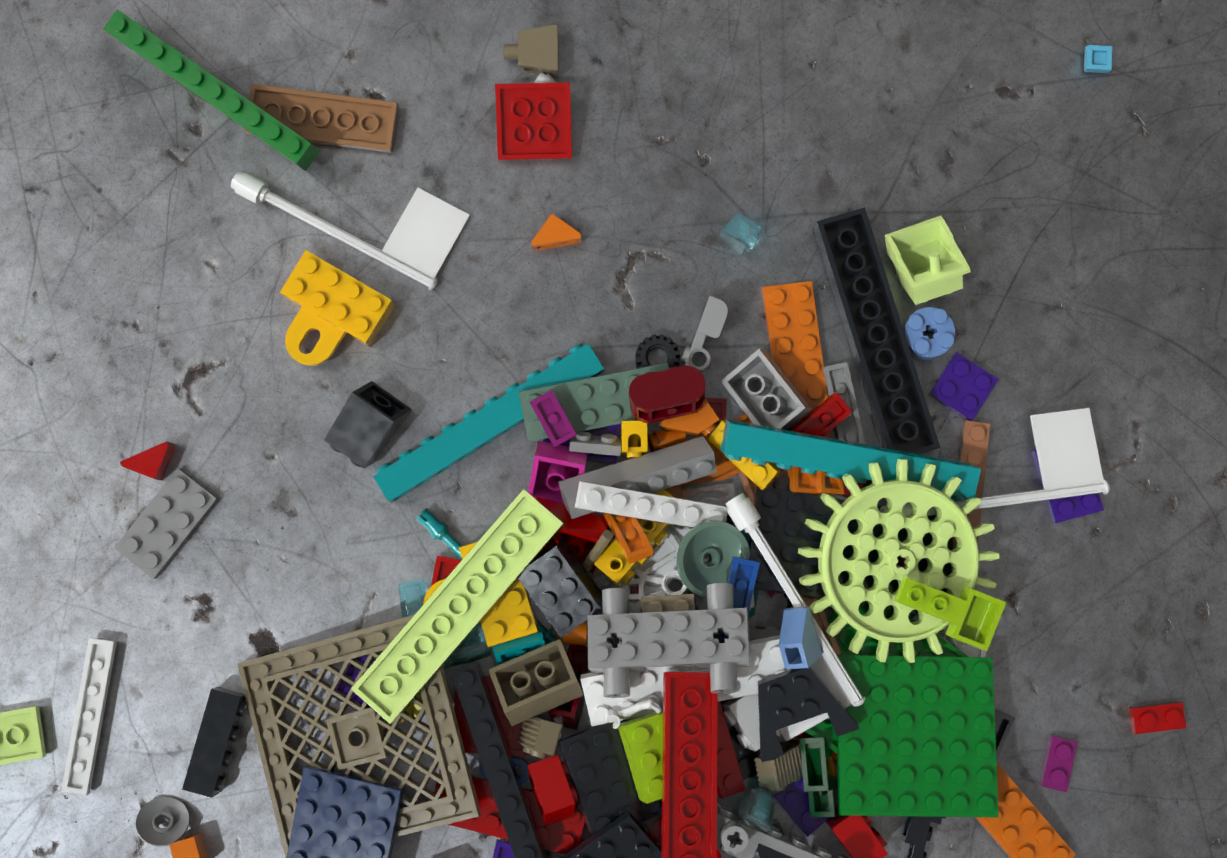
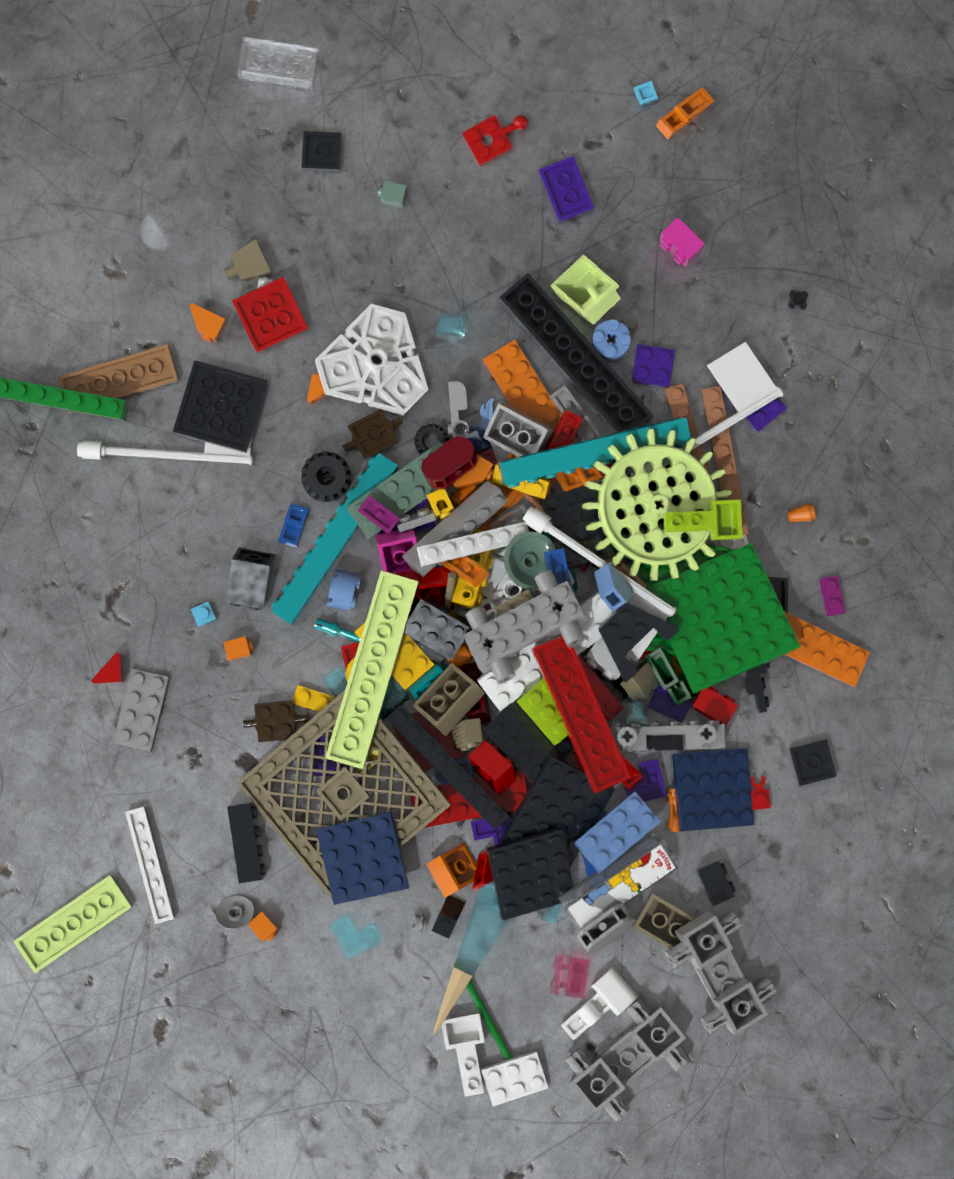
camera: 20 degrees left, 0 degrees up
yellow brick [279,250,396,366] -> none
white piece [605,699,662,729] -> none
red plate [1129,702,1186,734] -> none
none -> black plate [173,360,268,454]
none -> orange slope [190,303,227,343]
none -> medium azure plate [191,602,216,627]
none -> orange brick [223,636,254,662]
none -> dark brown plate [243,700,309,742]
none -> blue slope [278,503,309,548]
none -> yellow plate [293,685,334,712]
none -> black wheel [301,451,351,502]
none -> white plate [315,304,428,415]
none -> medium blue brick [326,568,361,611]
none -> dark brown plate [342,409,404,460]
none -> sand green brick [378,180,407,208]
none -> red plate [462,115,528,167]
none -> dark blue brick [464,430,492,454]
none -> light blue piece [469,398,495,431]
none -> dark purple plate [538,156,594,223]
none -> orange slope [656,87,714,140]
none -> dark pink brick [659,217,705,268]
none -> nougat plate [701,386,748,535]
none -> orange cone [787,503,816,523]
none -> black plate [788,290,808,310]

